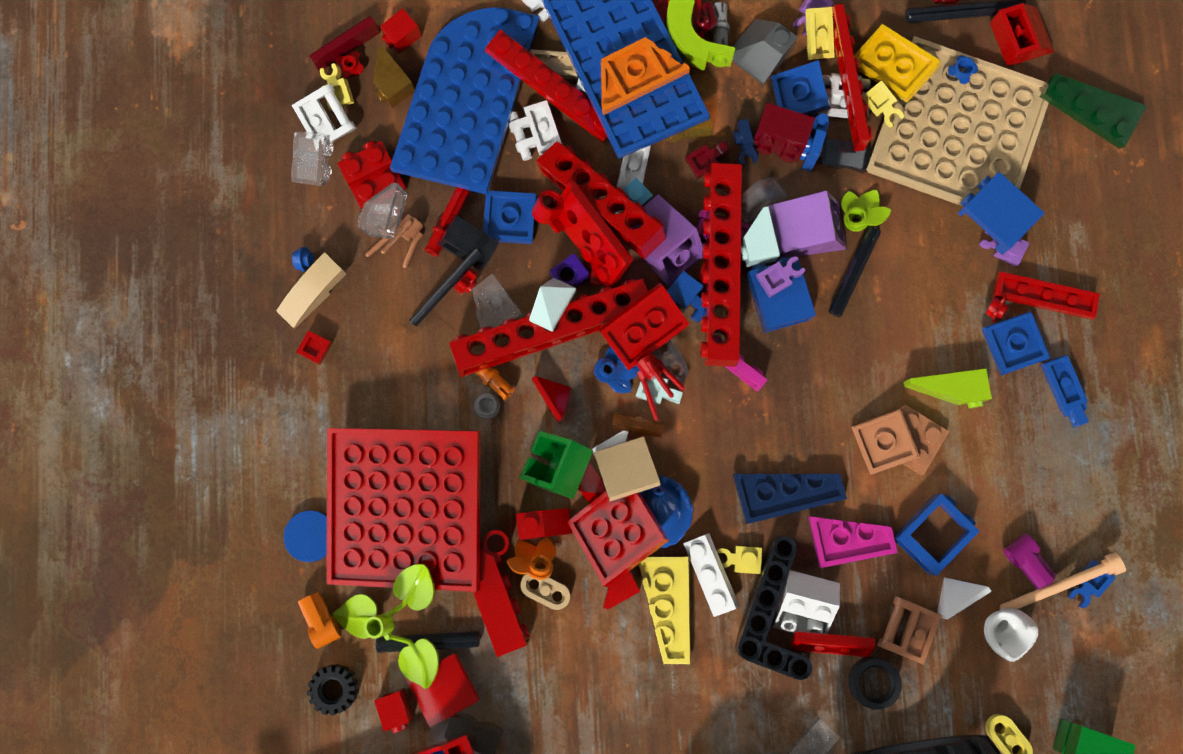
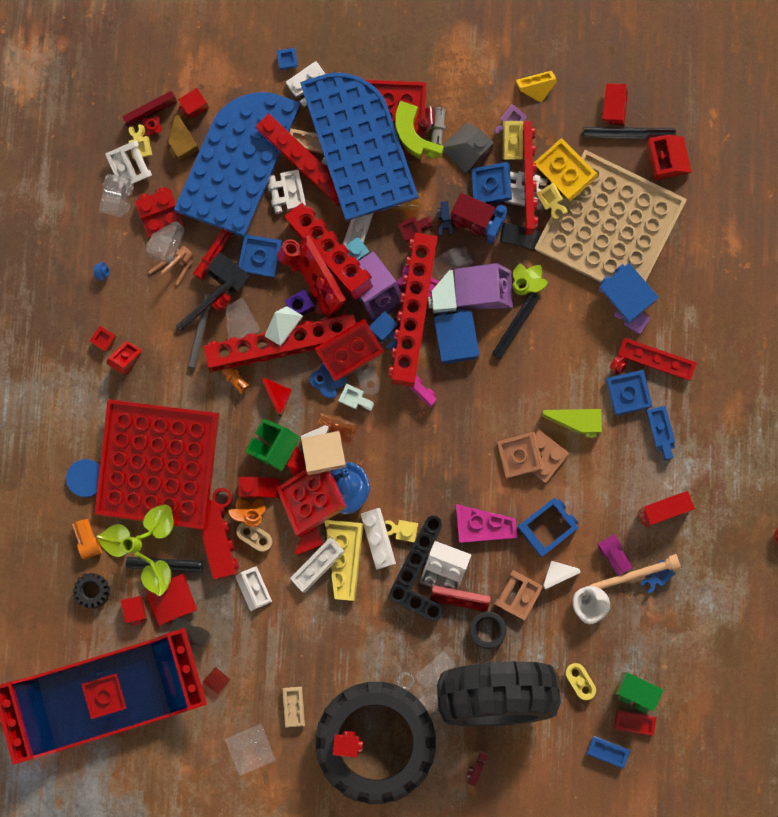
camera: 10 degrees right, 0 degrees up
tan slope [276,252,346,329] -> none
light grey plate [474,393,500,419] -> none
orange wing [601,37,690,115] -> none
red plant [636,354,685,421] -> none
dark blue wing [732,474,847,524] -> none
medium lavender plate [756,256,805,298] -> none
blue plate [948,55,978,84] -> none
dark green wing [1039,73,1147,149] -> none
none -> red slope [106,340,142,375]
none -> dark grey bar [188,294,210,369]
none -> white slope [235,566,272,611]
none -> white plate [290,538,345,593]
none -> red brick [638,491,695,528]

